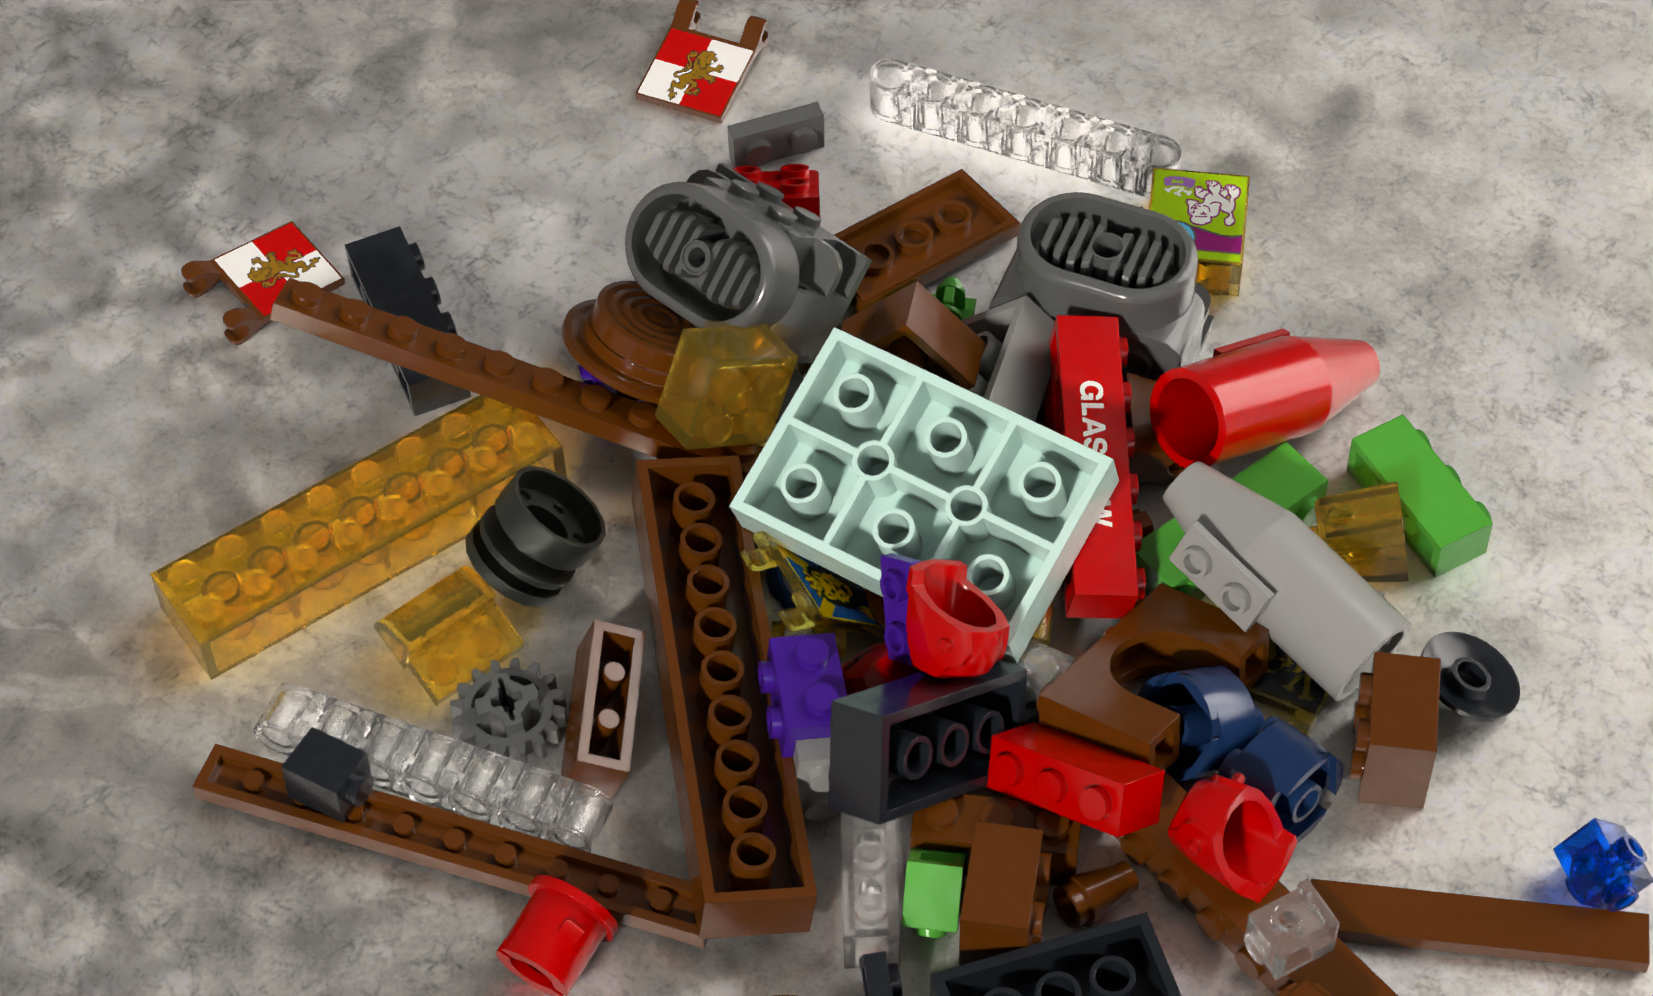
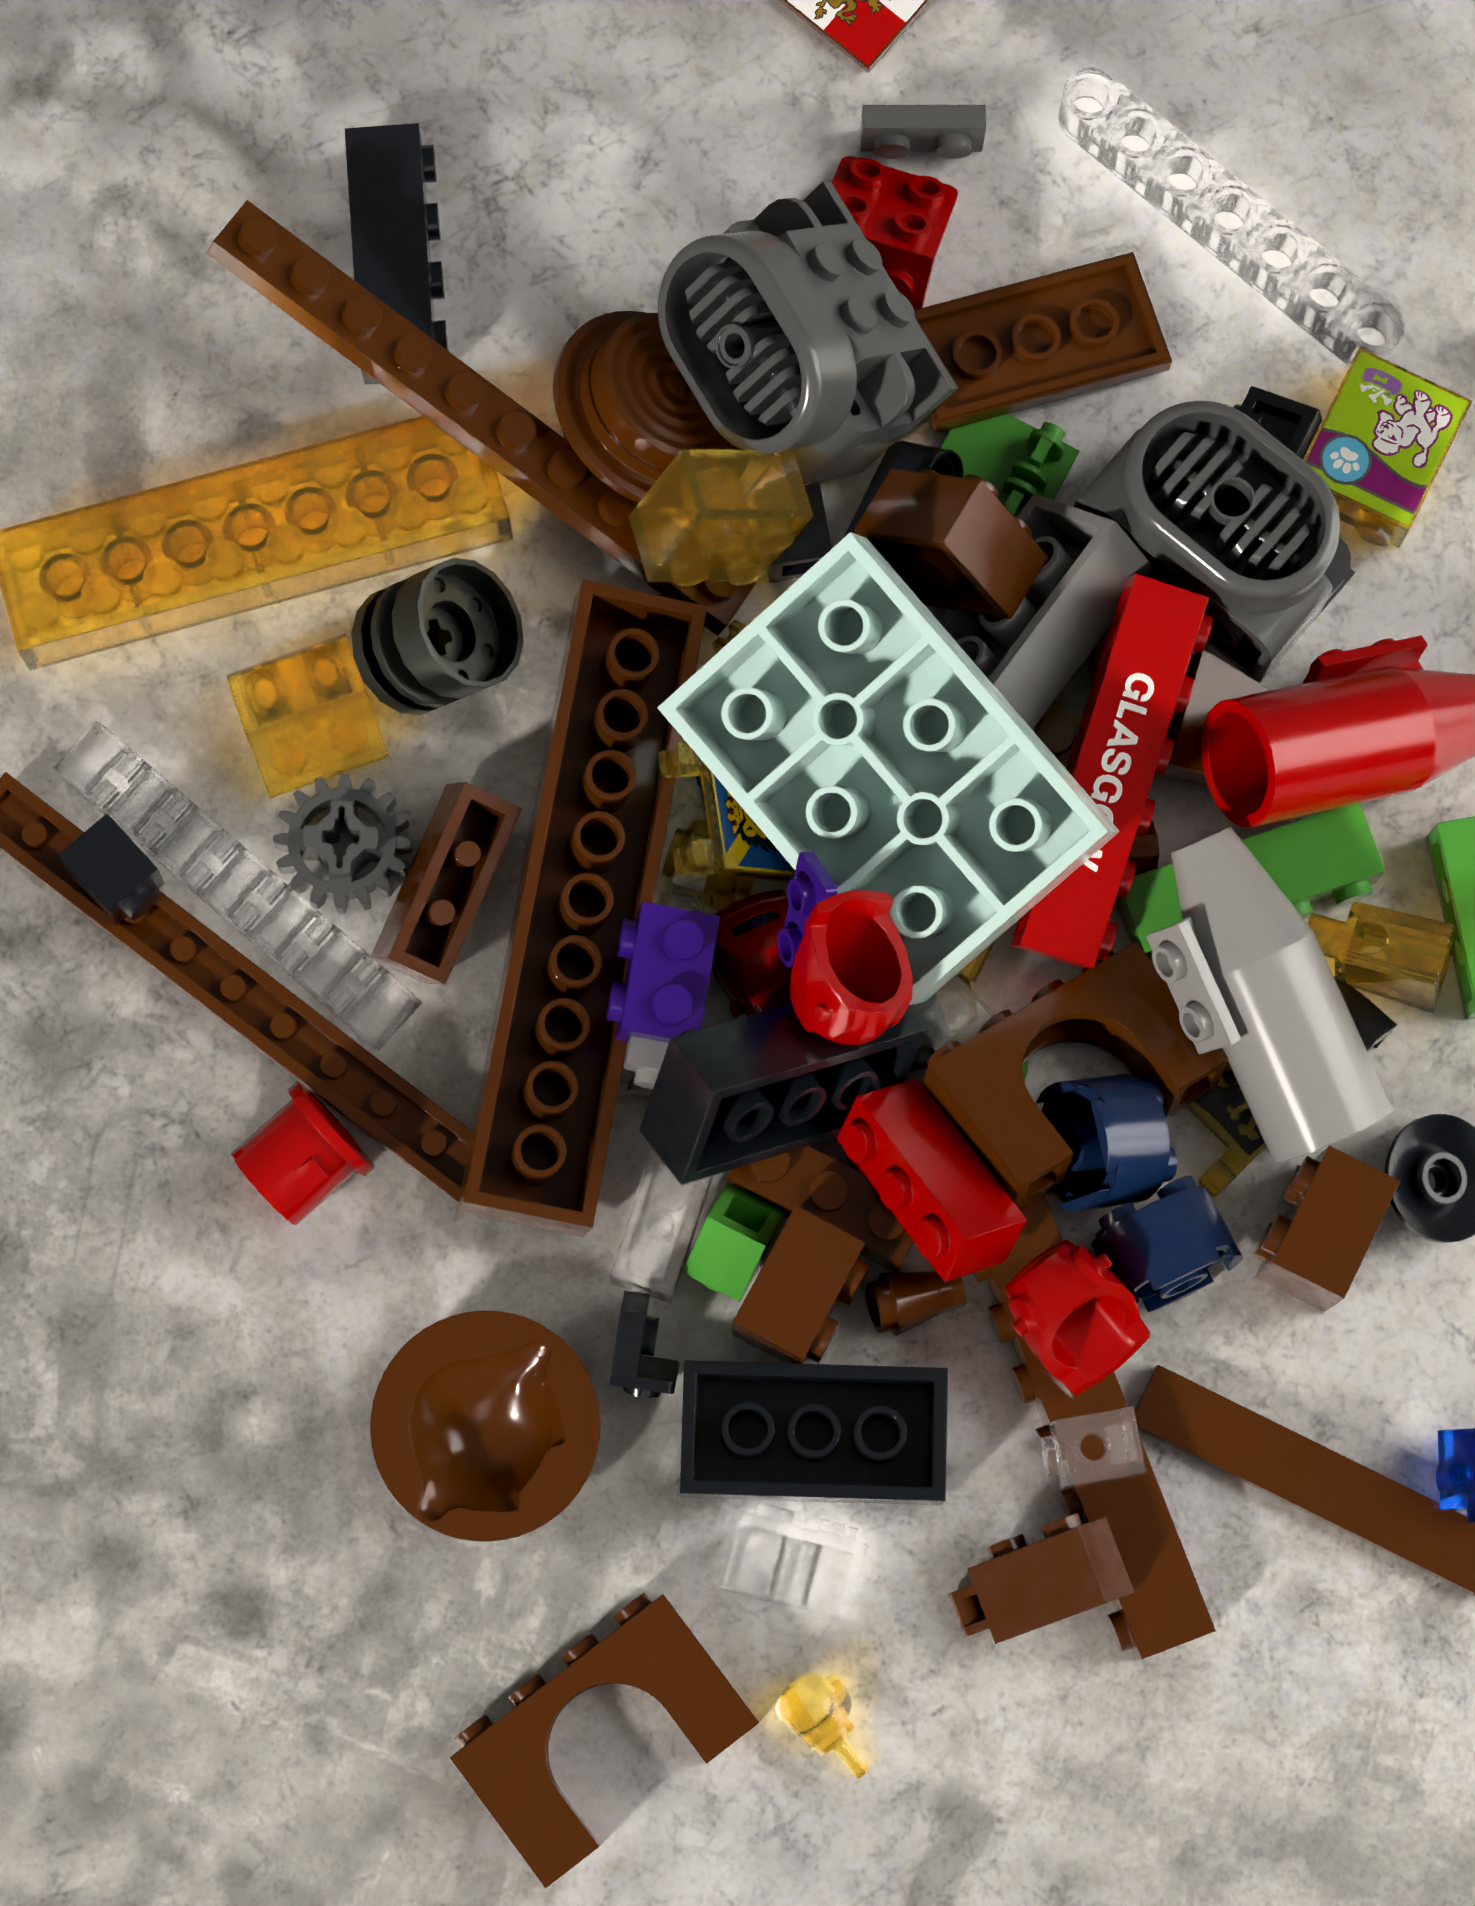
camera: 15 degrees right, 25 degrees up
flag [181,221,345,345] -> none

